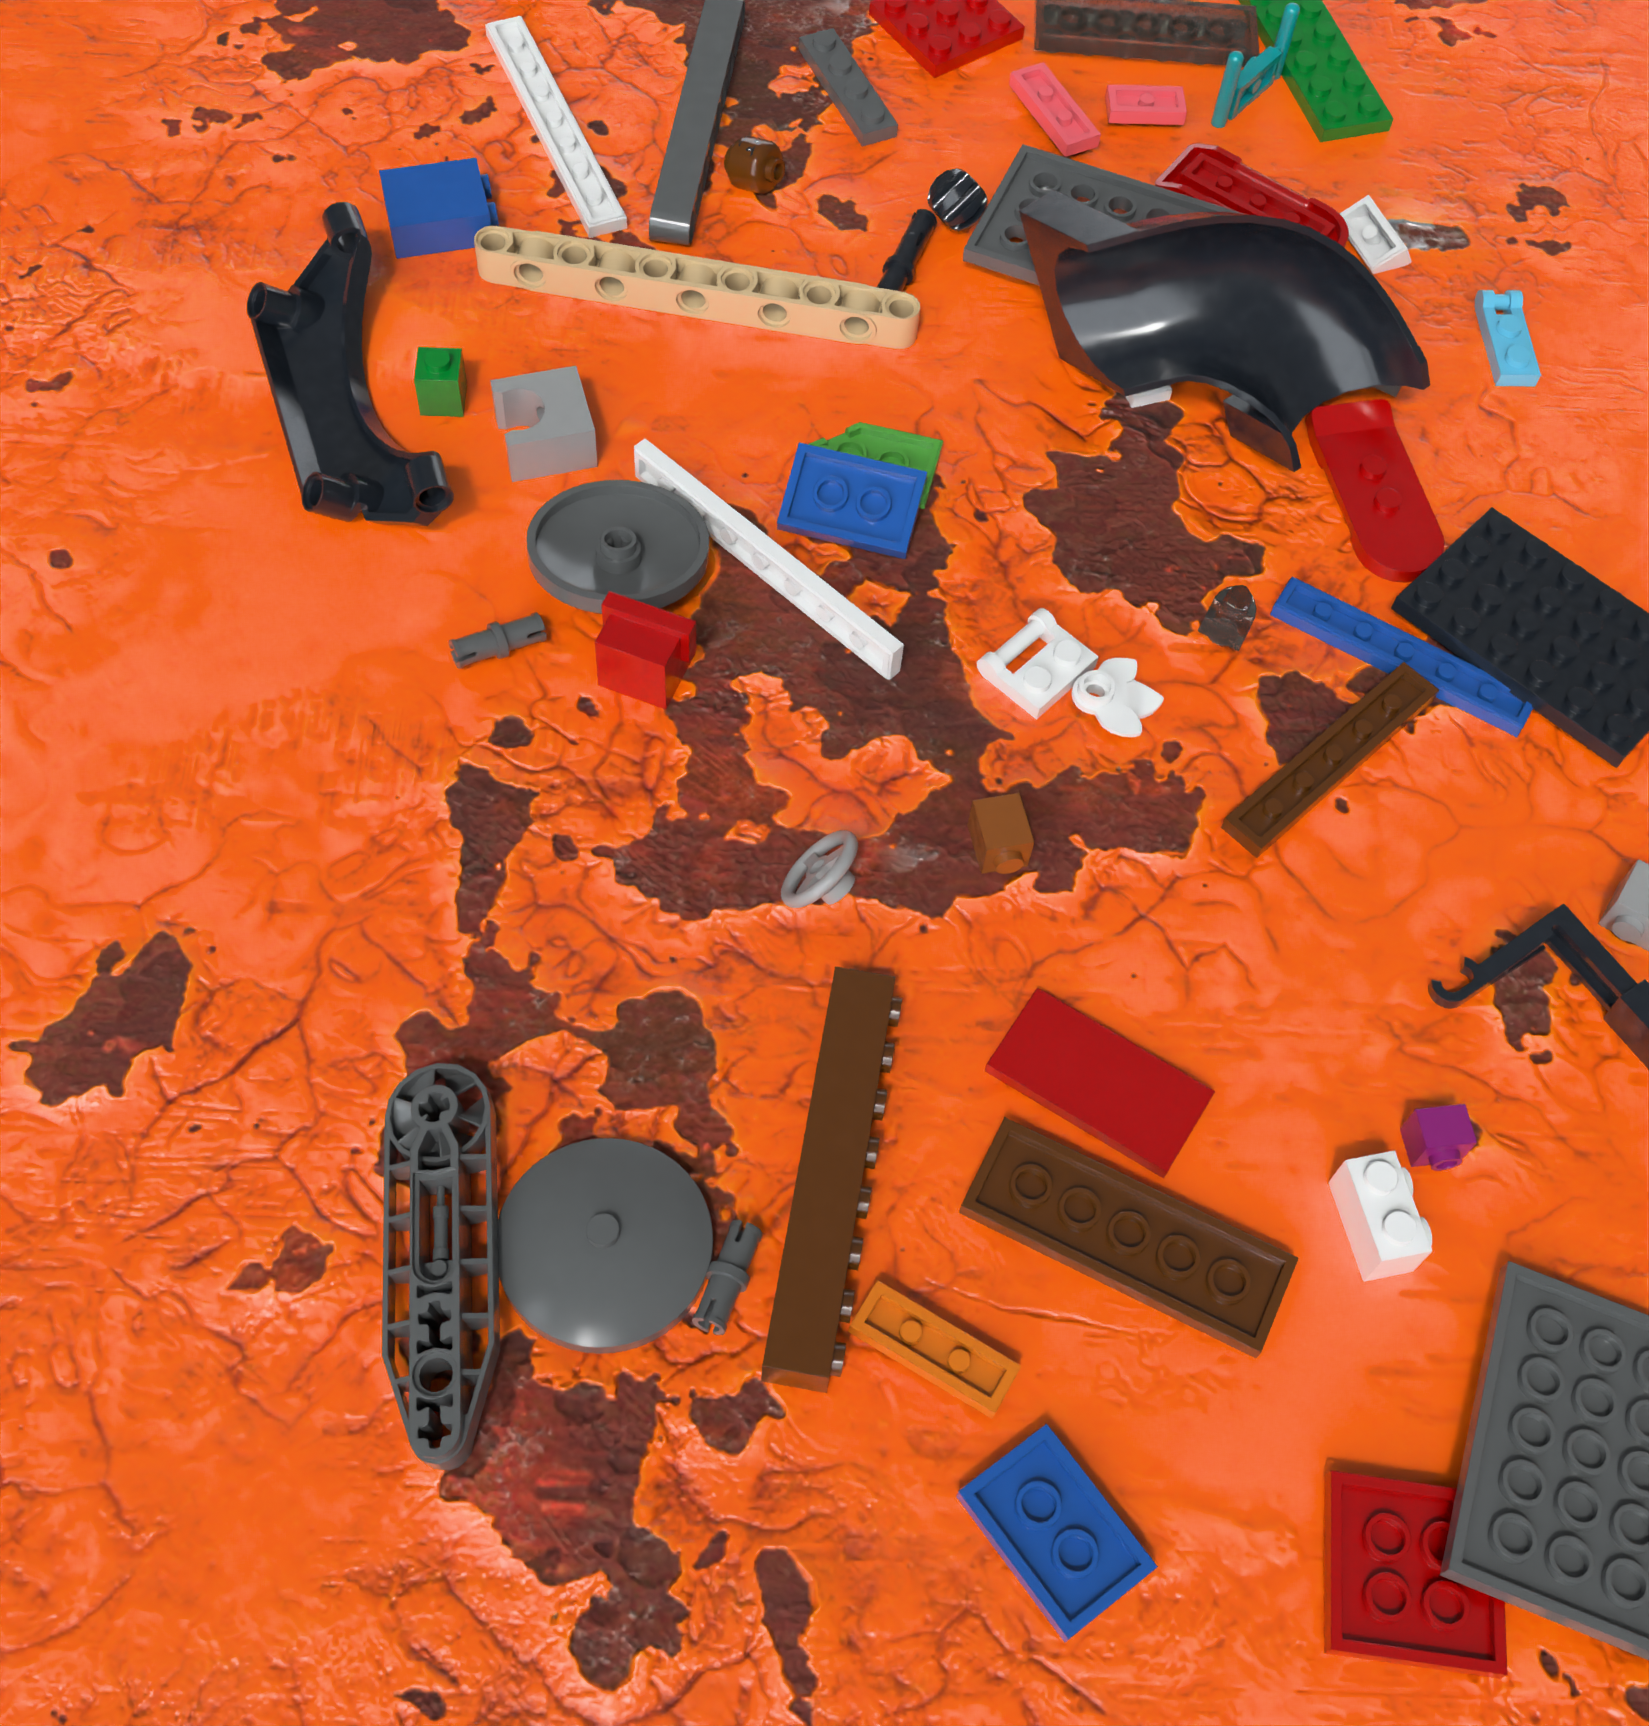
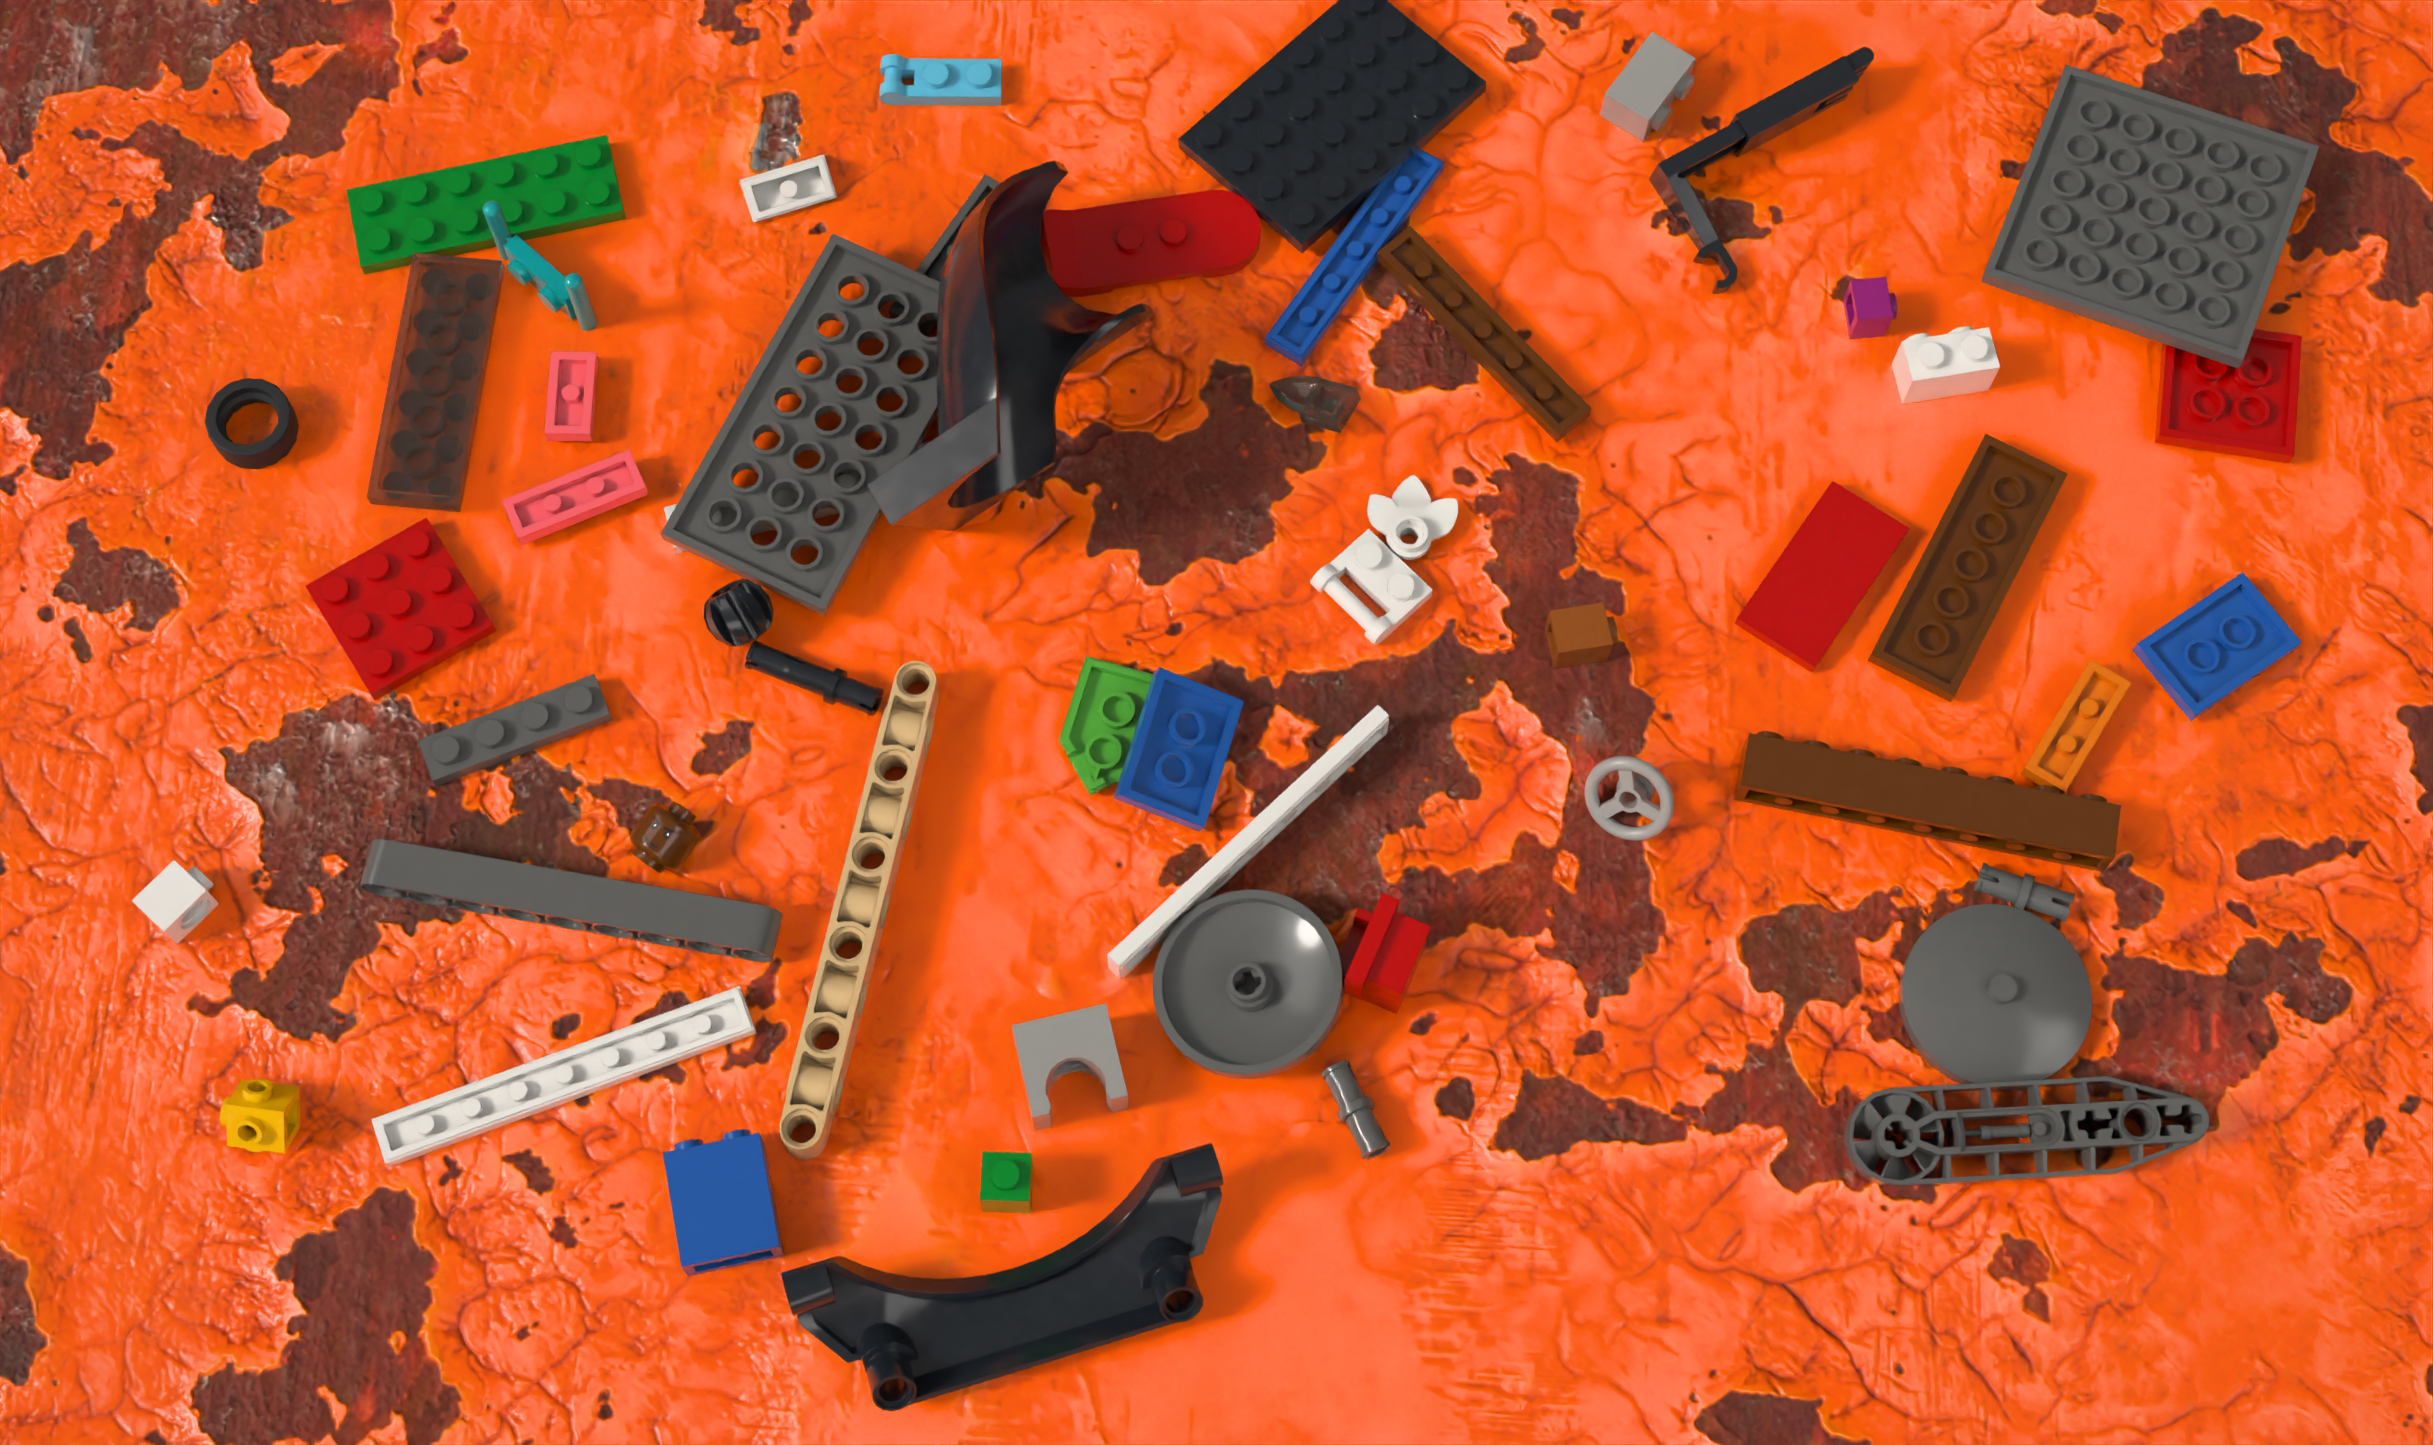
camera: 85 degrees left, 10 degrees up
red piece [1155,143,1349,248] -> none

